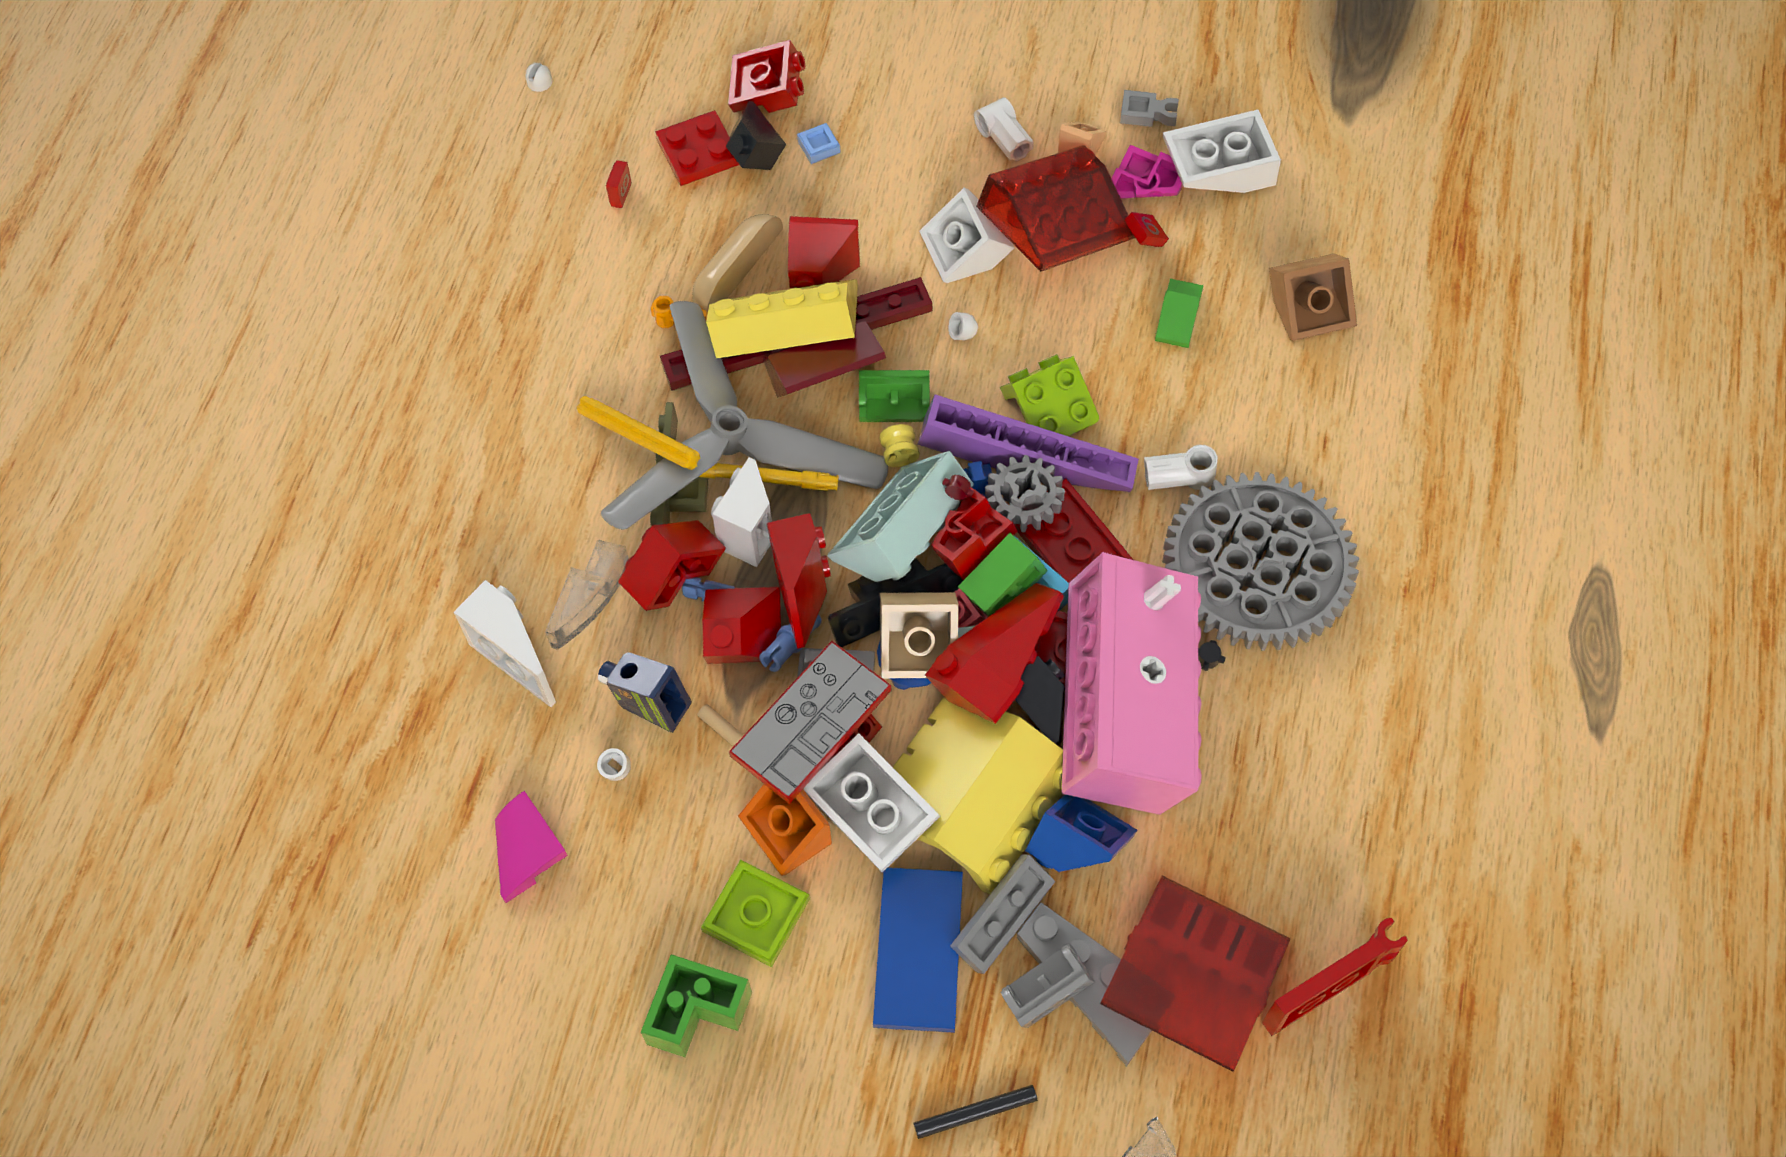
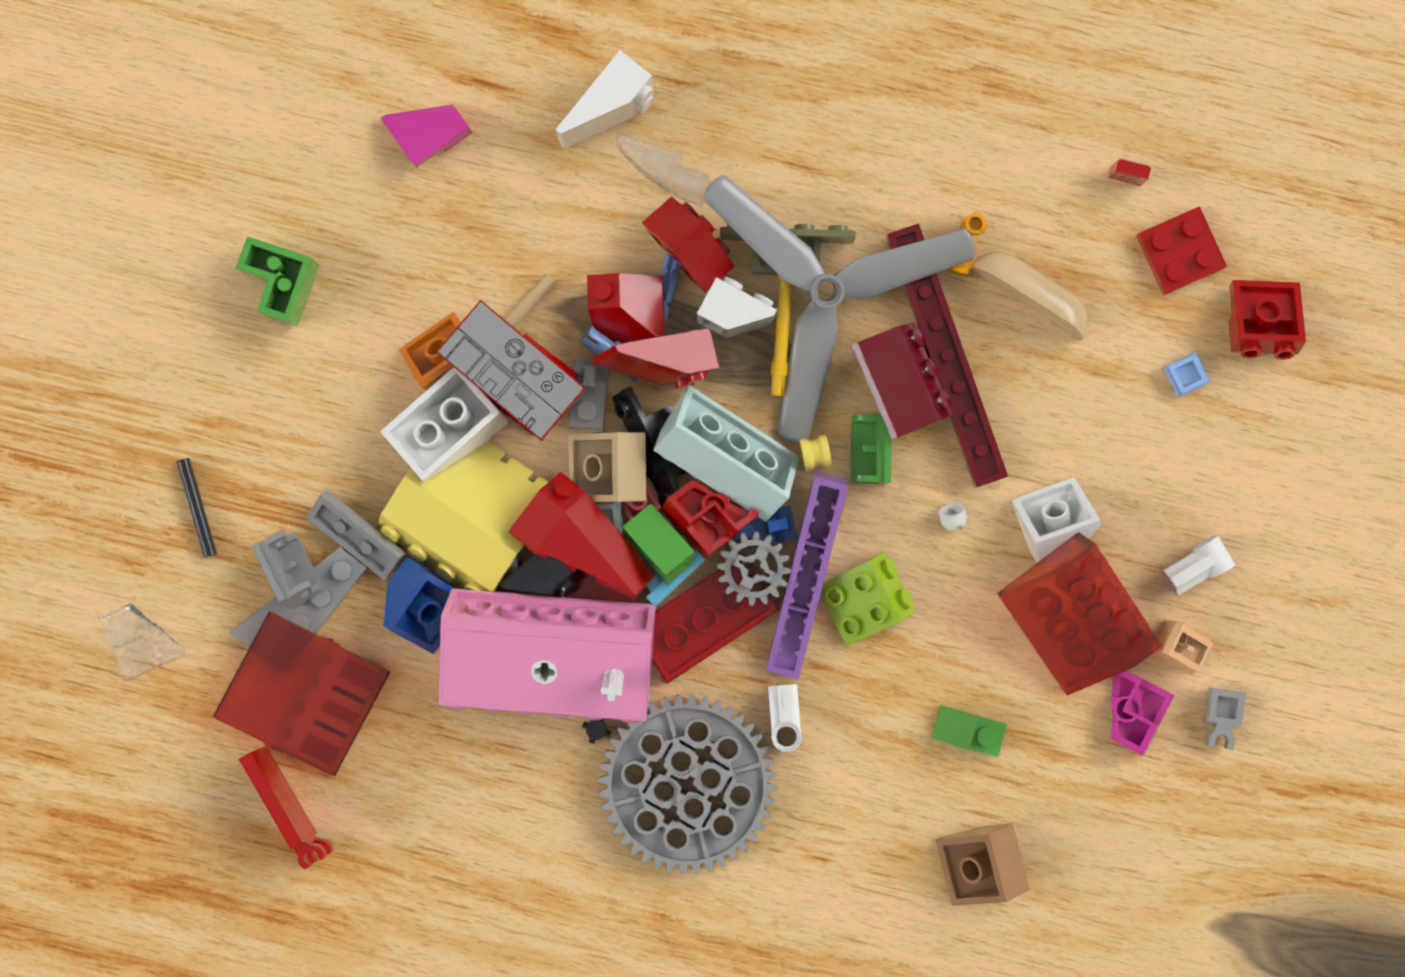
camera: 90 degrees right, 25 degrees up
white hinge [525,63,552,92] -> none
yellow axle [576,396,700,470] -> none
white hinge [597,748,631,781] -> none
torso [598,652,692,733] -> none
lime tile [701,859,810,967] -> none
light yellow slope [706,279,858,358] -> none
black slope [726,101,786,170] -> none
red slope [788,216,860,289] -> none
blue tile [873,868,963,1033] -> none
dark red piece [942,475,974,500] -> none
red tile [1124,212,1169,247] -> none
white slope [1163,110,1281,193] -> none

